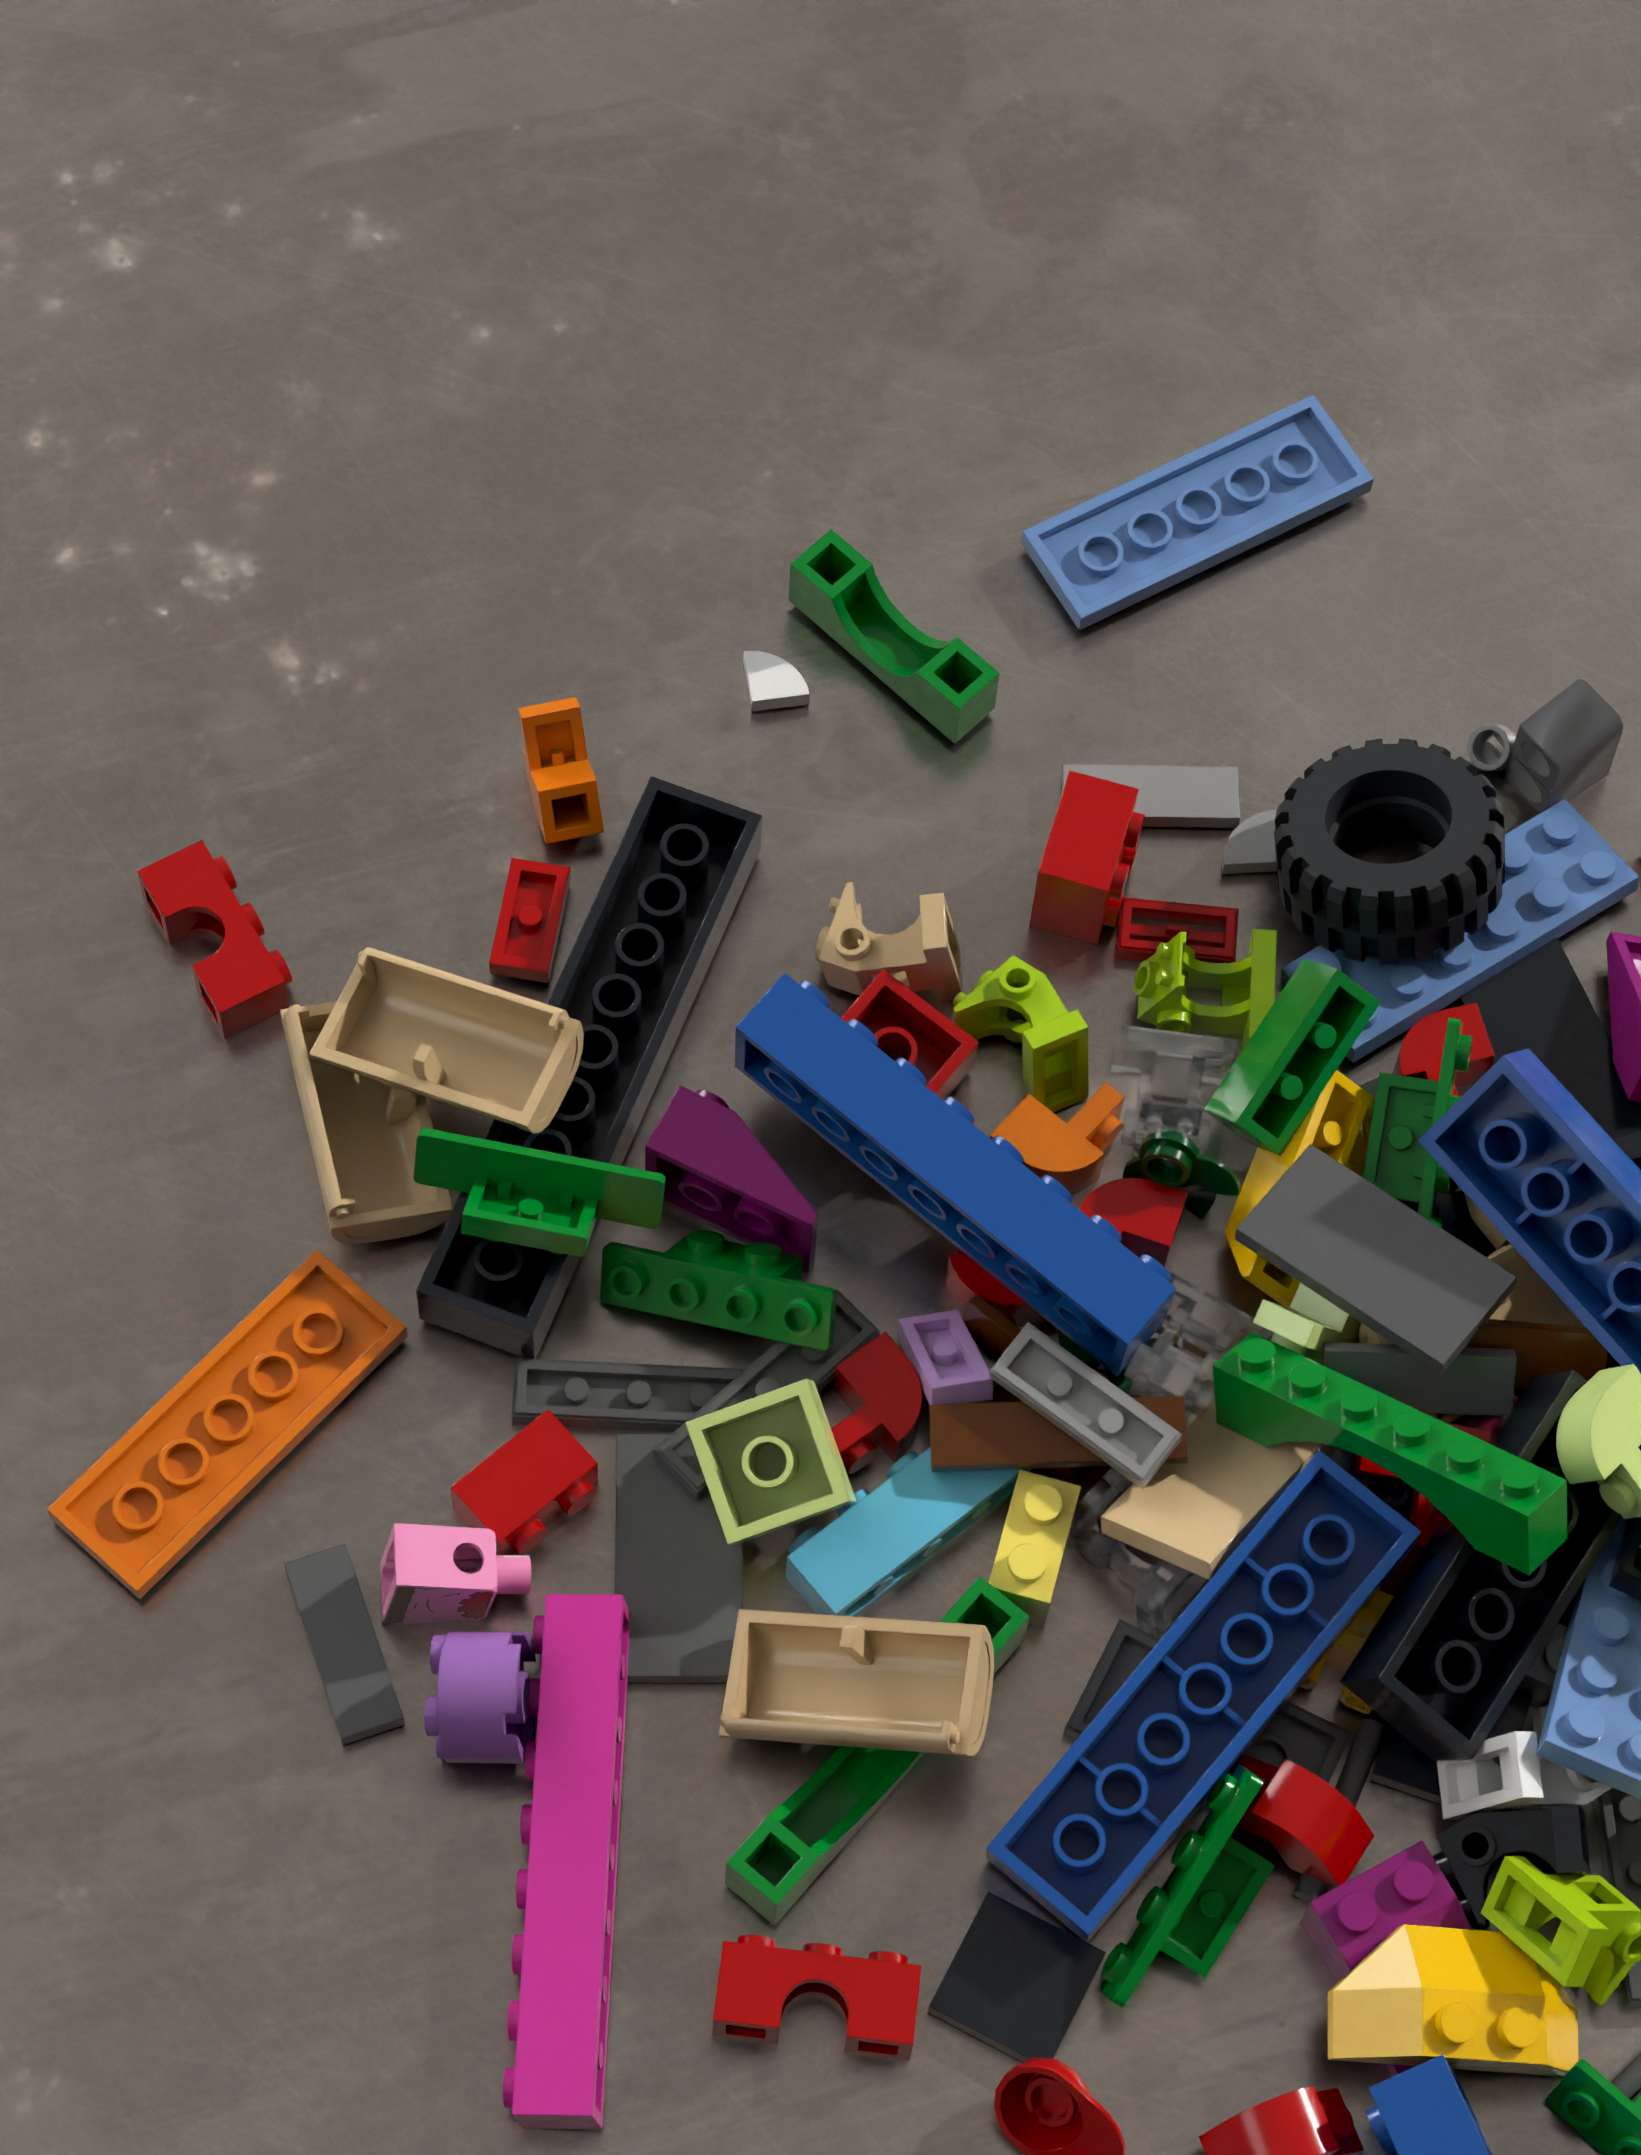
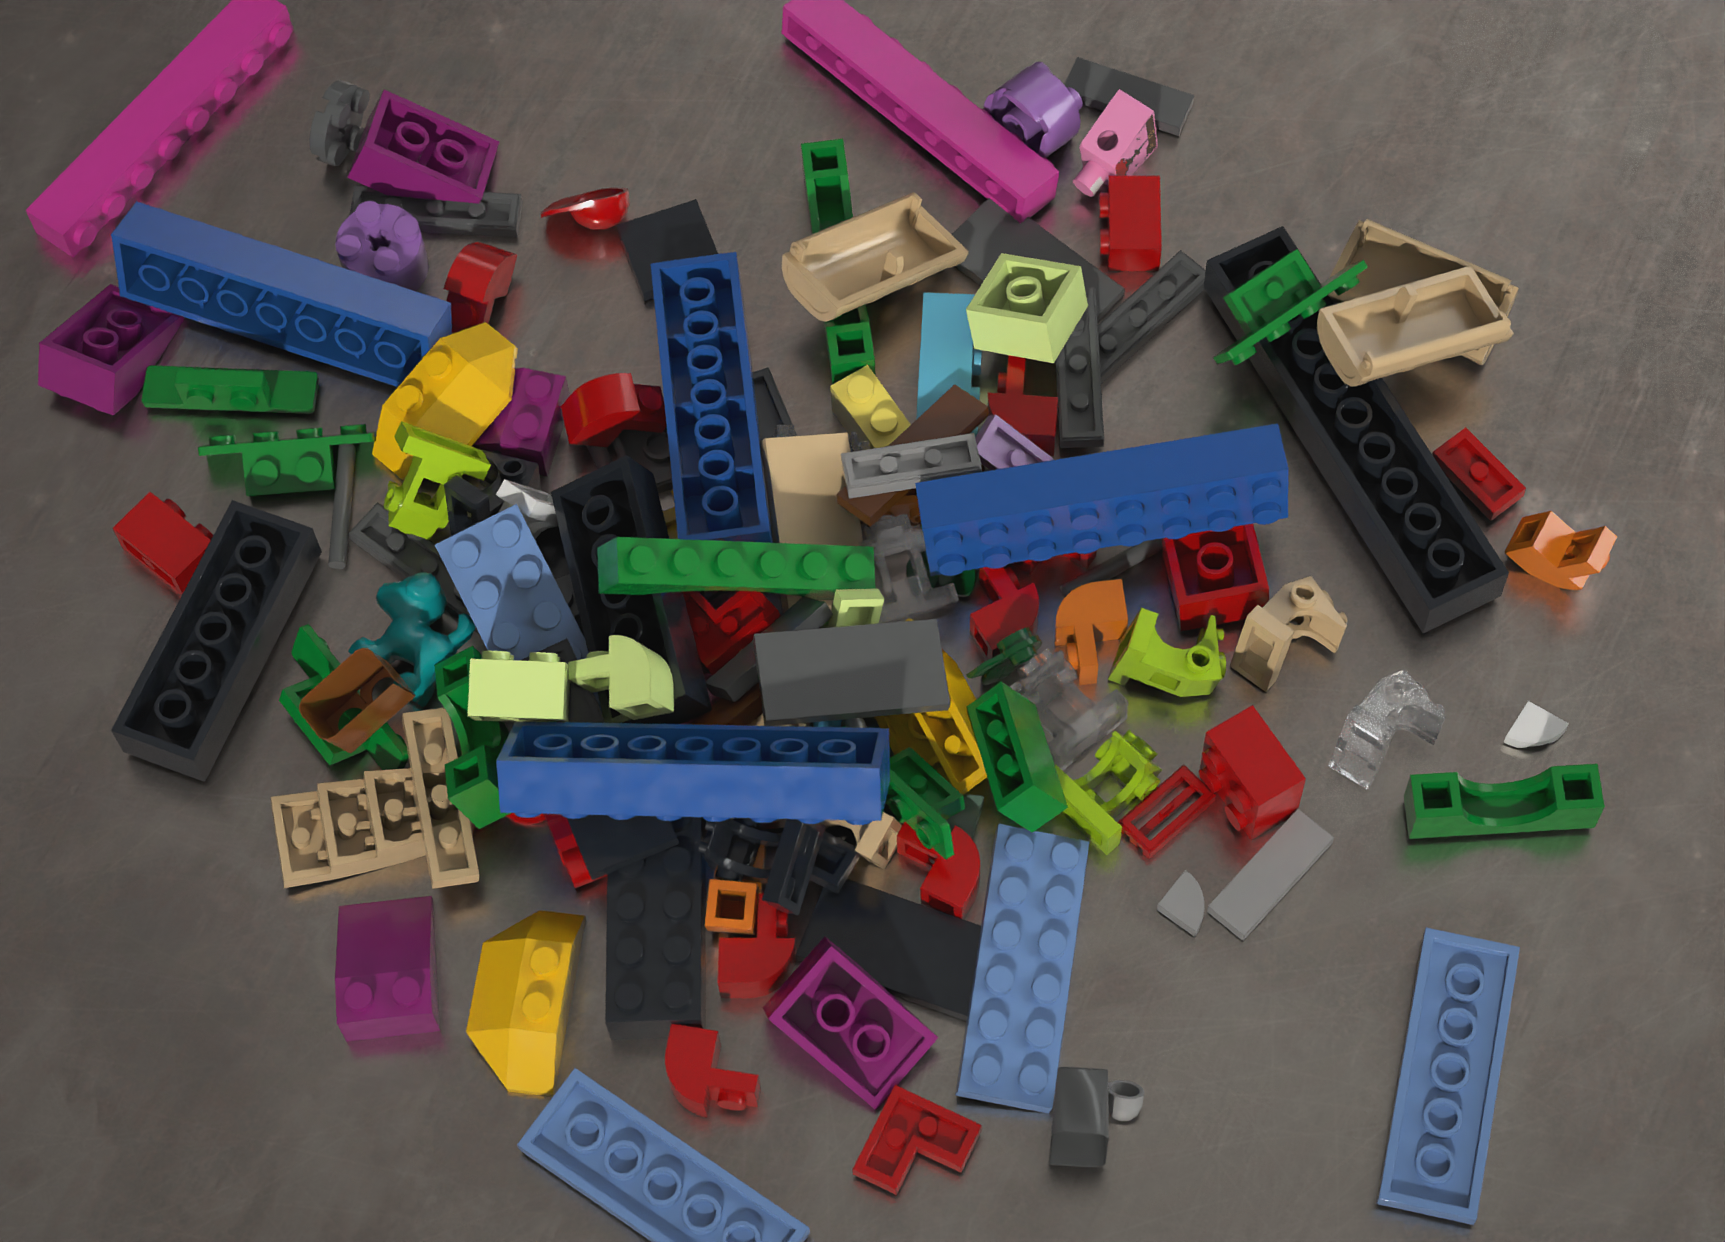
camera: 140 degrees right, 0 degrees up
orange plate [47,1249,408,1600] -> none
red arch [137,840,293,1039] -> none
green bracket [600,1230,837,1351] -> none
magenta slope [645,1085,818,1274] -> none
red arch [712,1935,922,2060] -> none
green bracket [1100,1765,1275,2008] -> none
black tyre [1274,738,1505,965] -> none
none -> clear tile [1328,669,1446,790]

